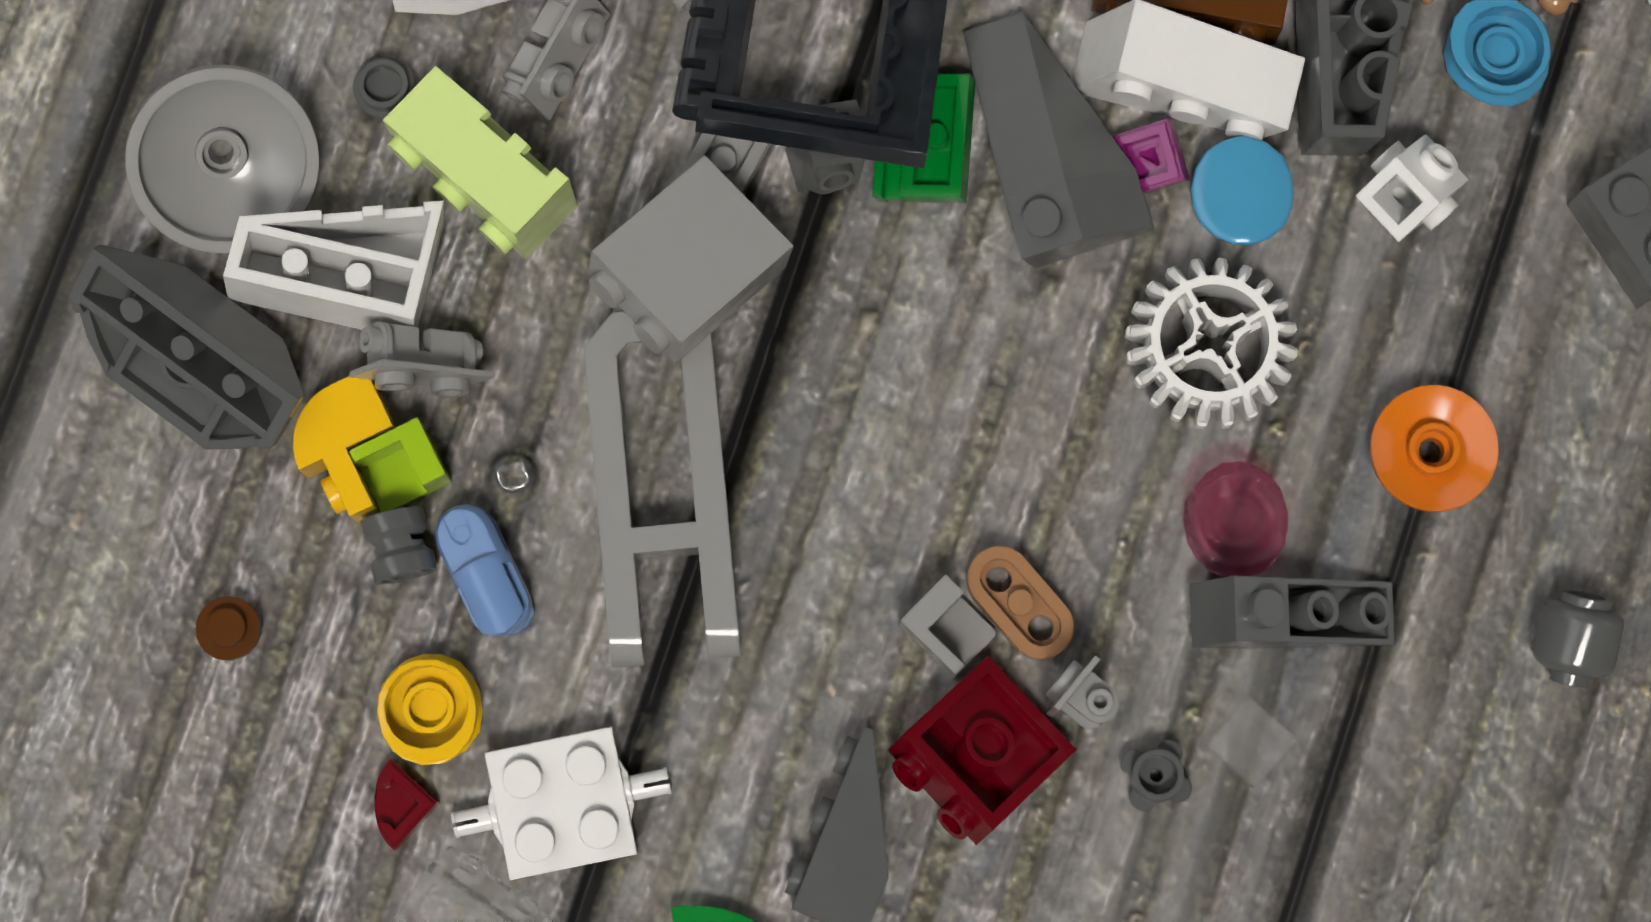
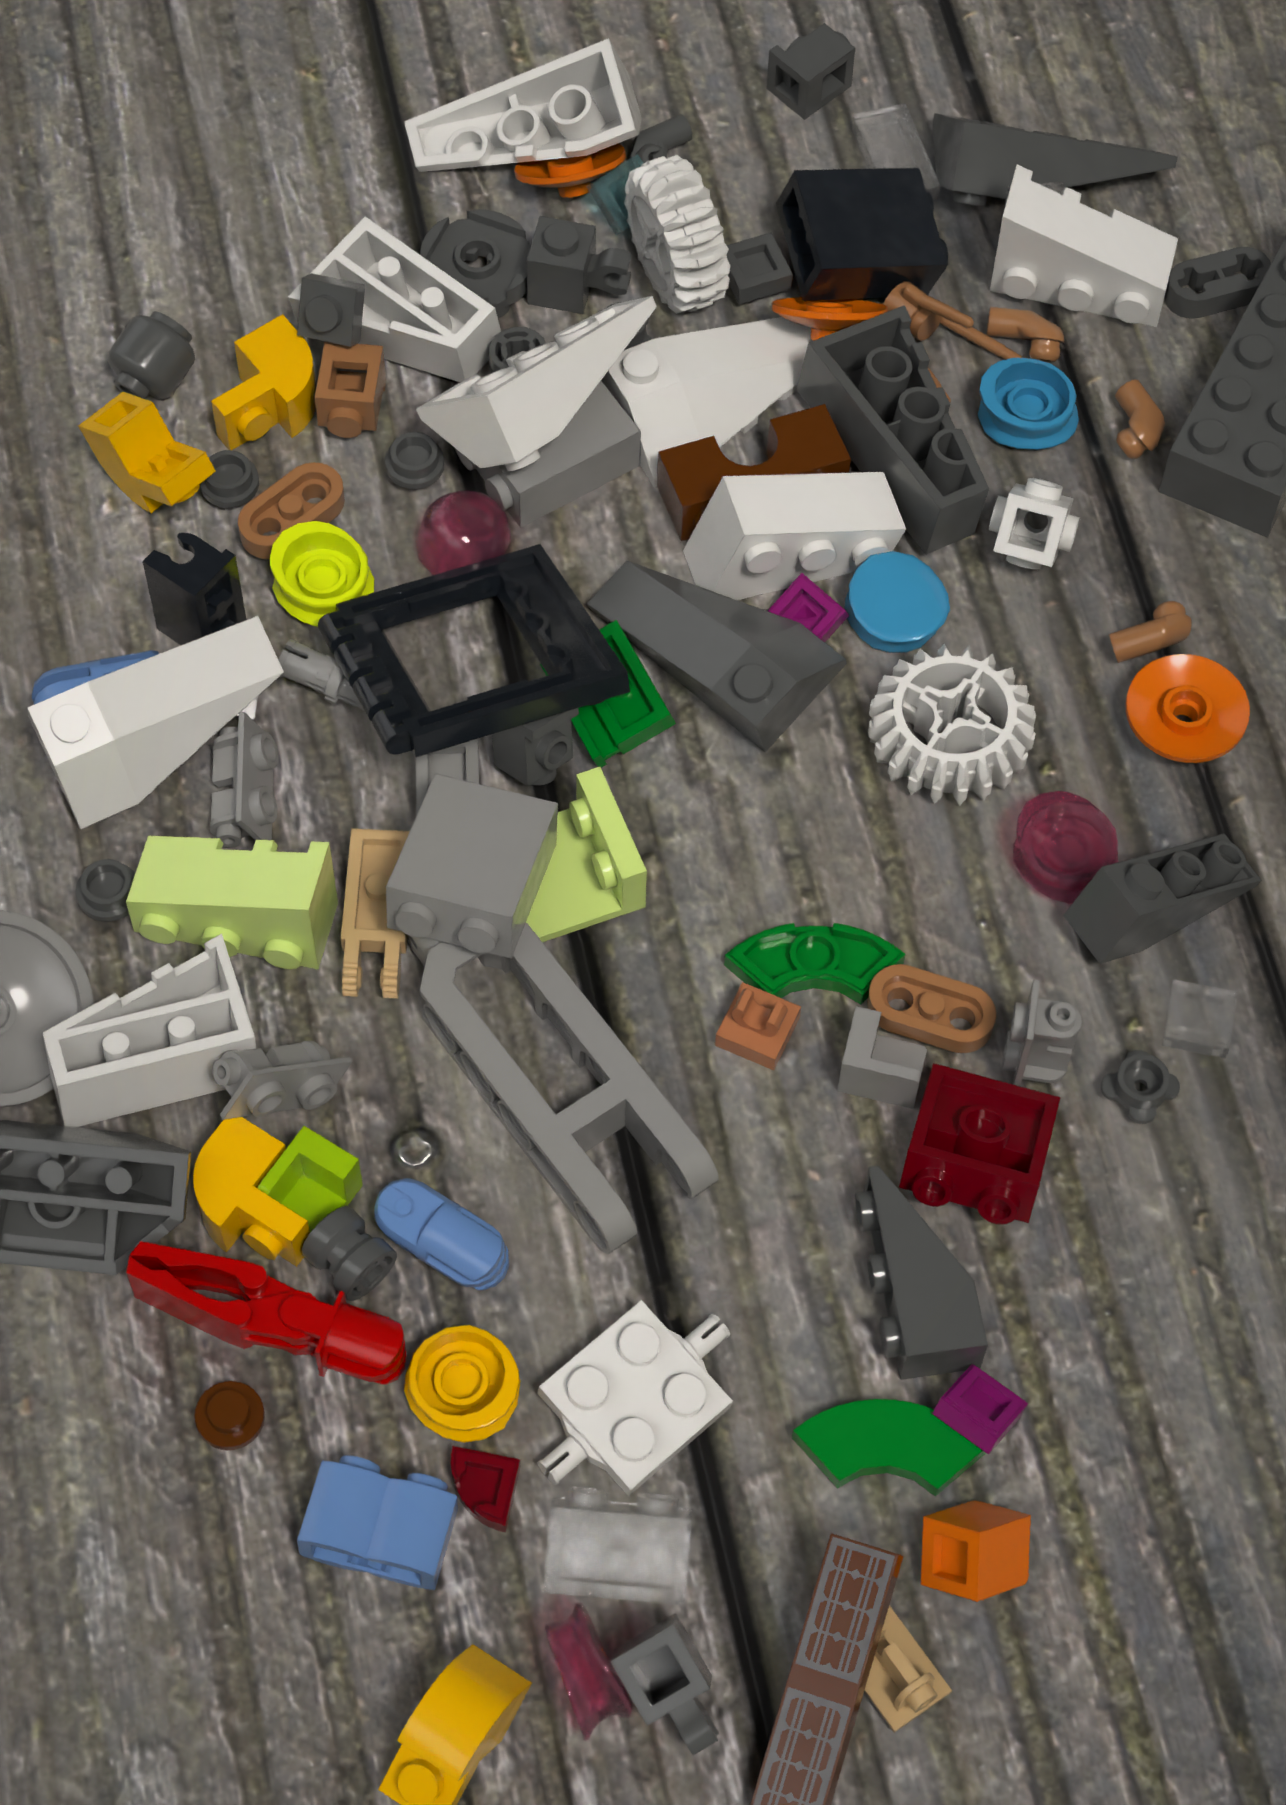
camera: 30 degrees left, 20 degrees down
none -> red arm [126,1241,407,1385]
none -> medium blue brick [297,1455,458,1590]
none -> tan hinge [341,829,410,999]
none -> yellowish green bracket [526,767,647,942]
none -> nougat tile [715,982,801,1070]
none -> green tile [724,923,906,1005]
none -> medium nougat arm [1109,601,1192,663]
none -> medium nougat arm [1115,379,1165,459]

